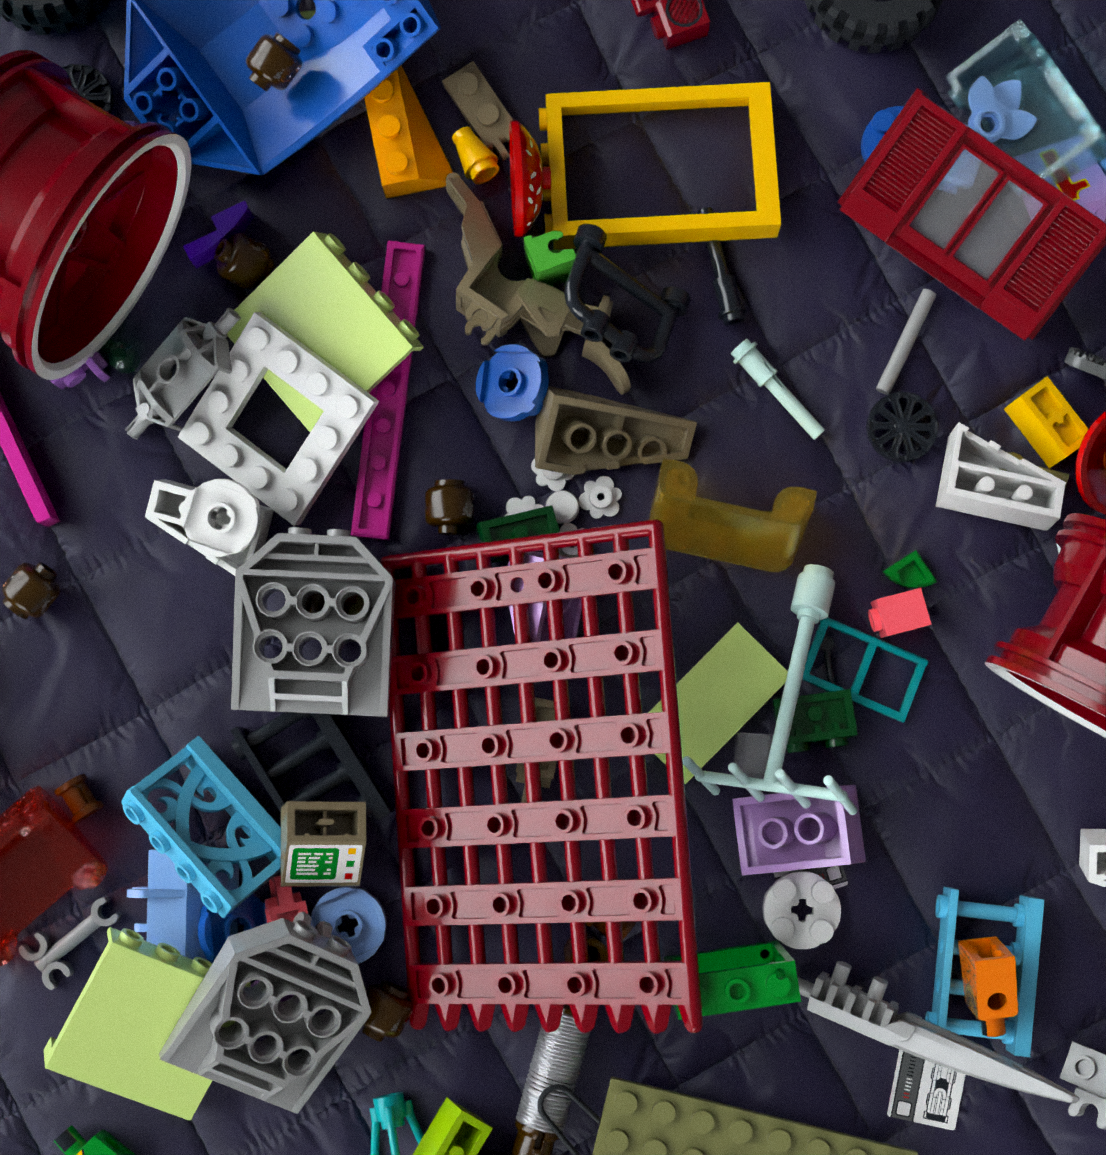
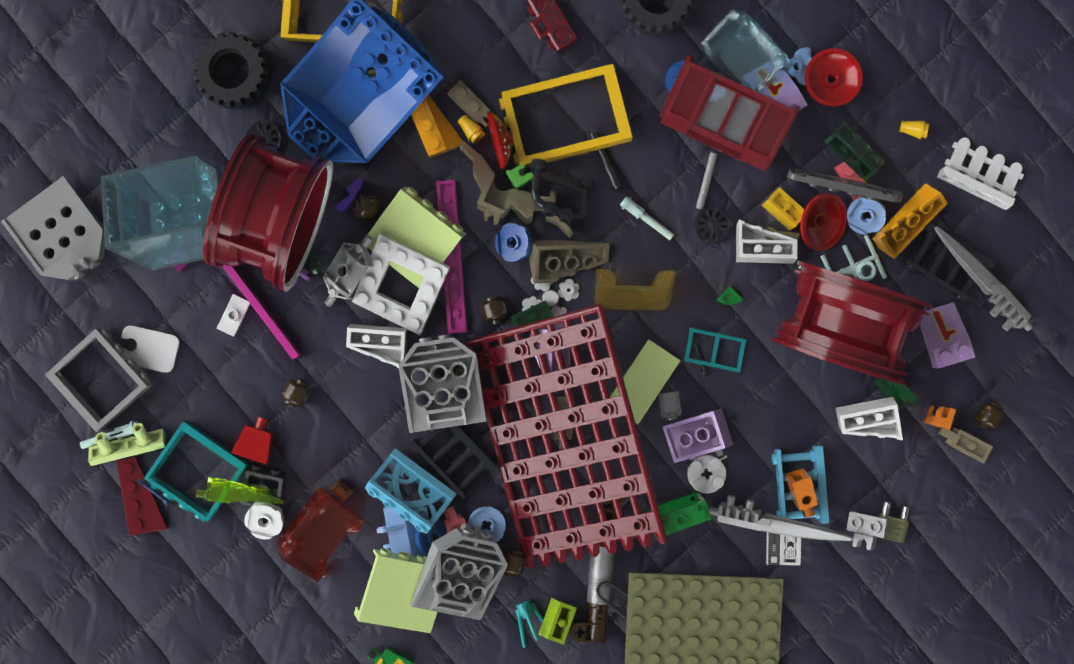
camera: 15 degrees left, 5 degrees up
light grey bar [18,896,122,990] -> none
white plate [181,479,261,557] -> none
dark brown head [246,32,303,92] -> none
dark tan slope [281,801,366,887] -> none
light aqua piece [682,564,858,815] -> none
dark green bracket [773,689,858,753] -> none
coral brick [868,588,932,638] -> none
light blue plate [968,76,1037,143] -> none

